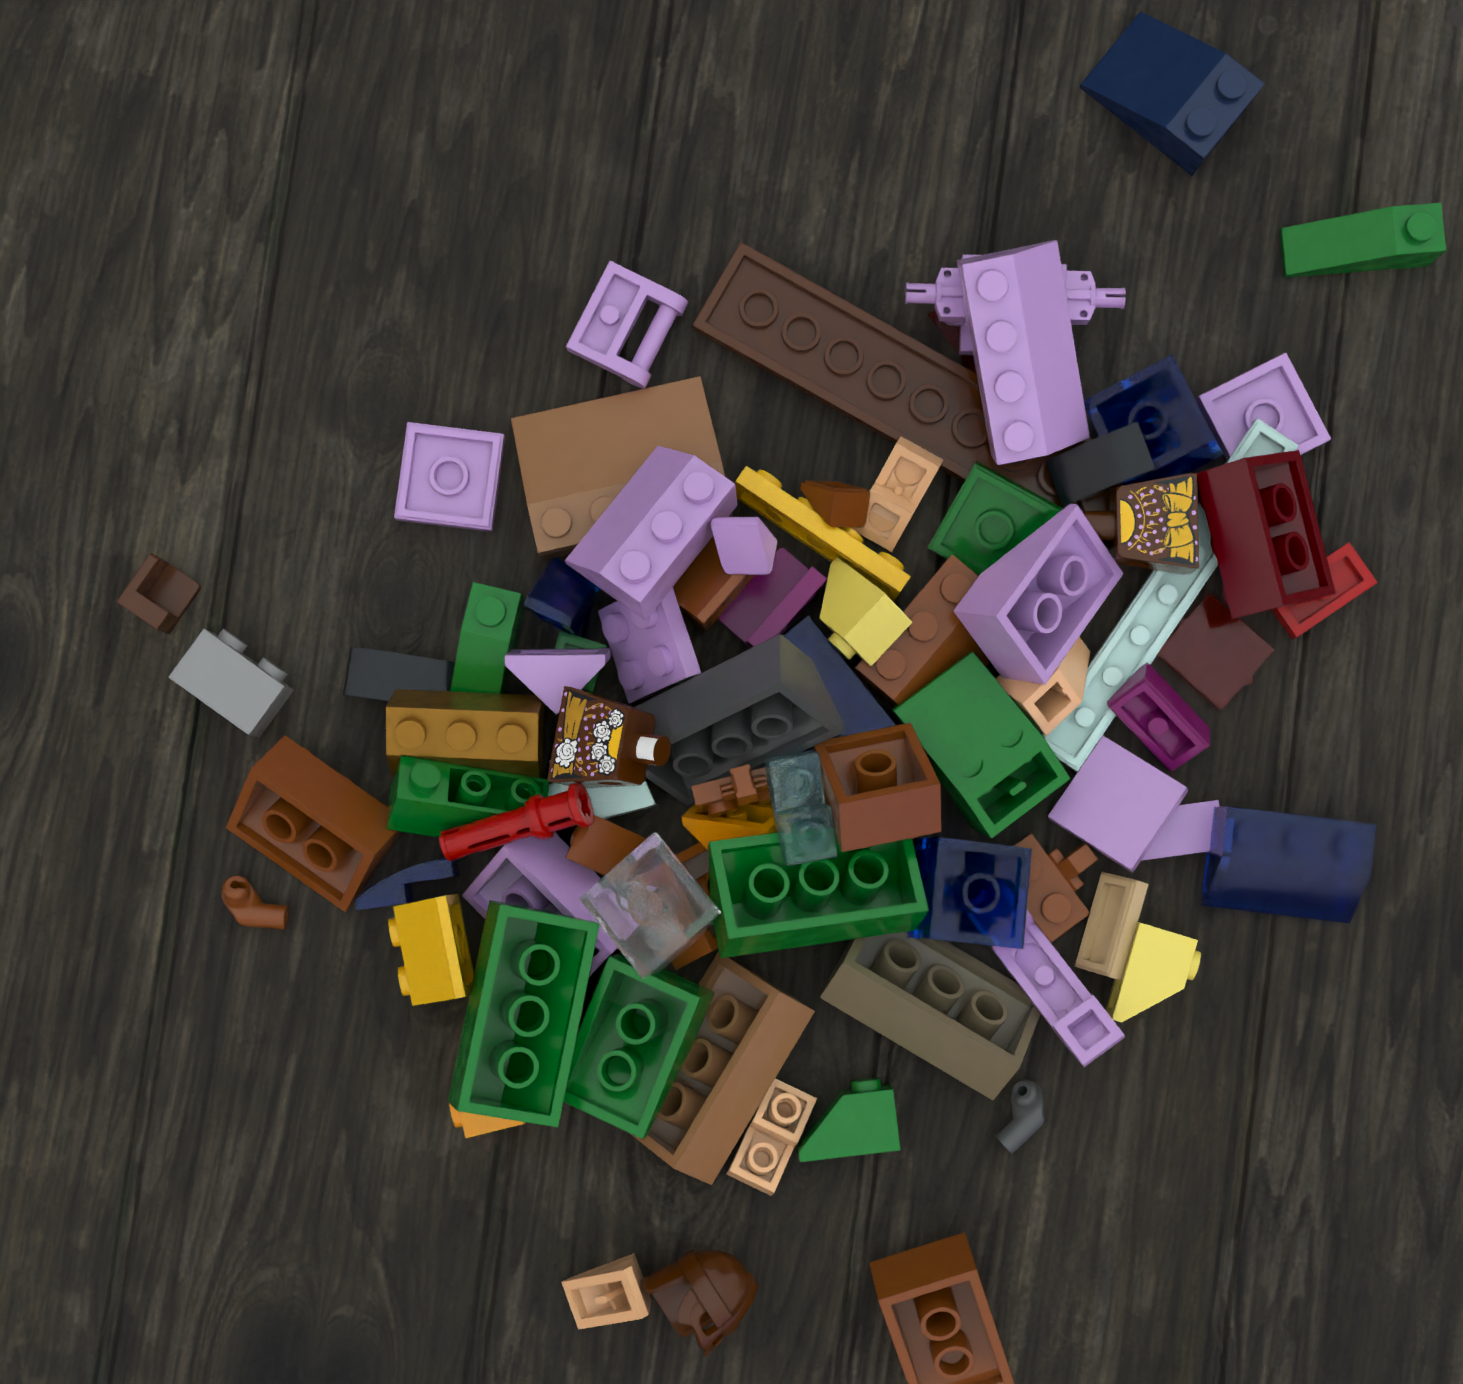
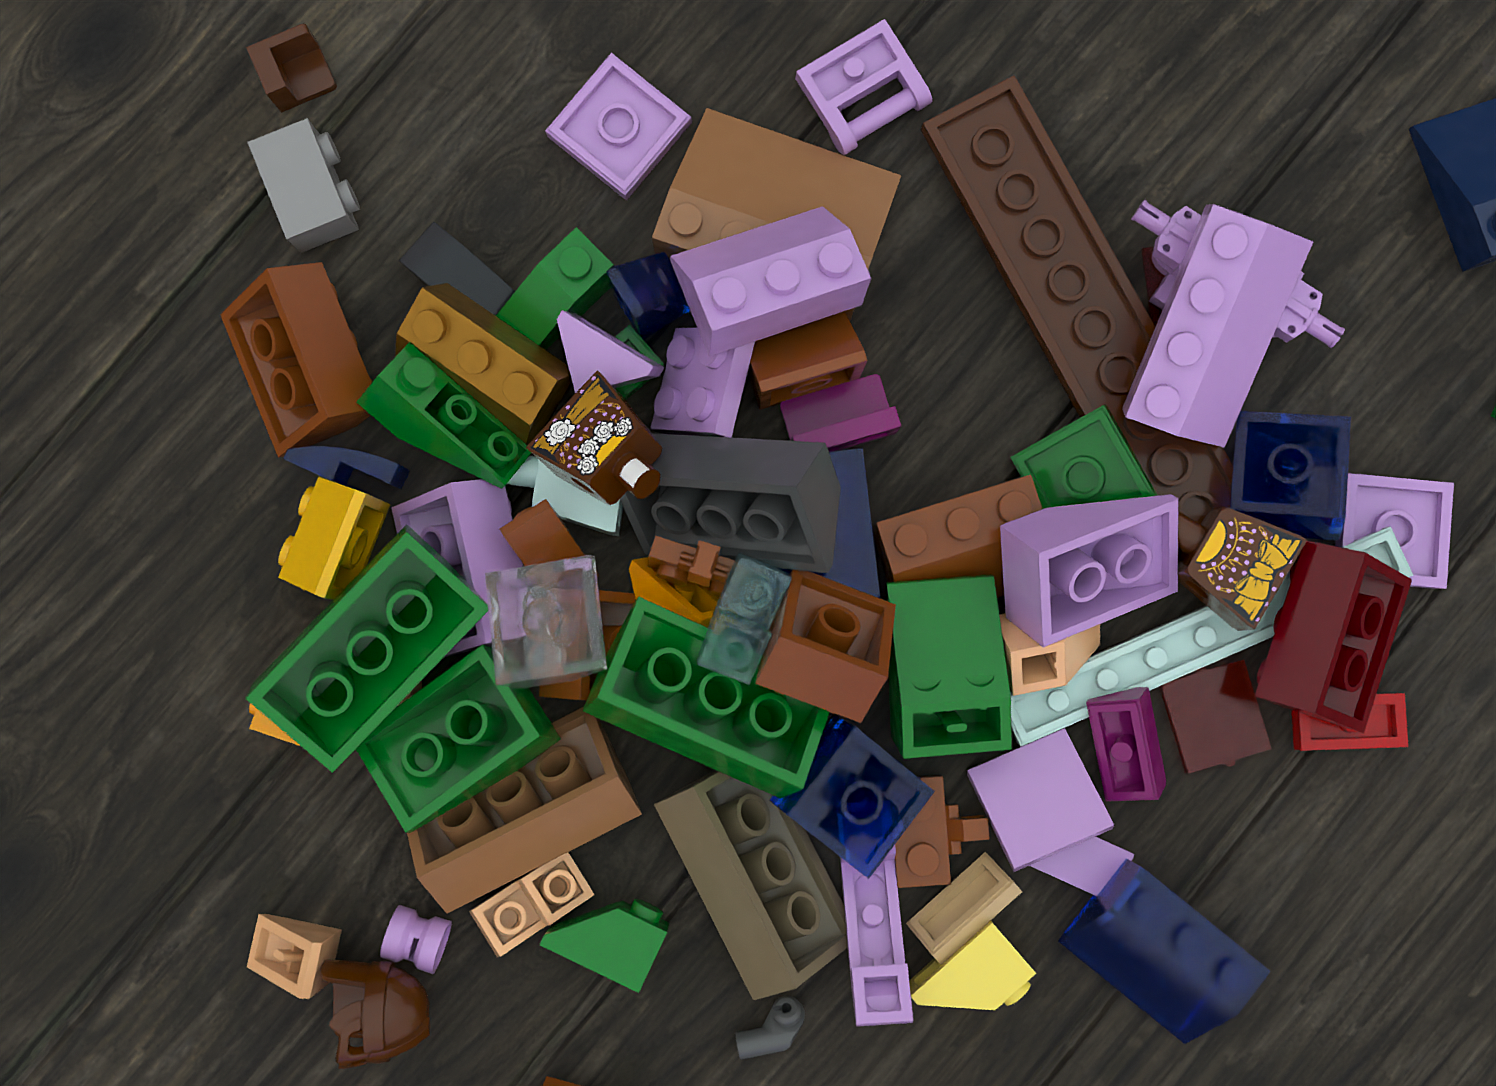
camera: 25 degrees right, 0 degrees up
dark orange arm [221,875,289,930] -> none
red pin [439,782,594,862] -> none
lavender slope [711,517,777,575] -> none
yellow plate [735,466,911,602] -> none
dark orange slope [800,480,870,527] -> none
light yellow slope [819,557,912,666] -> none
light nougat slope [850,436,943,552] -> none
black slope [1046,422,1156,508] -> none
none -> lavender wheel [380,905,452,974]

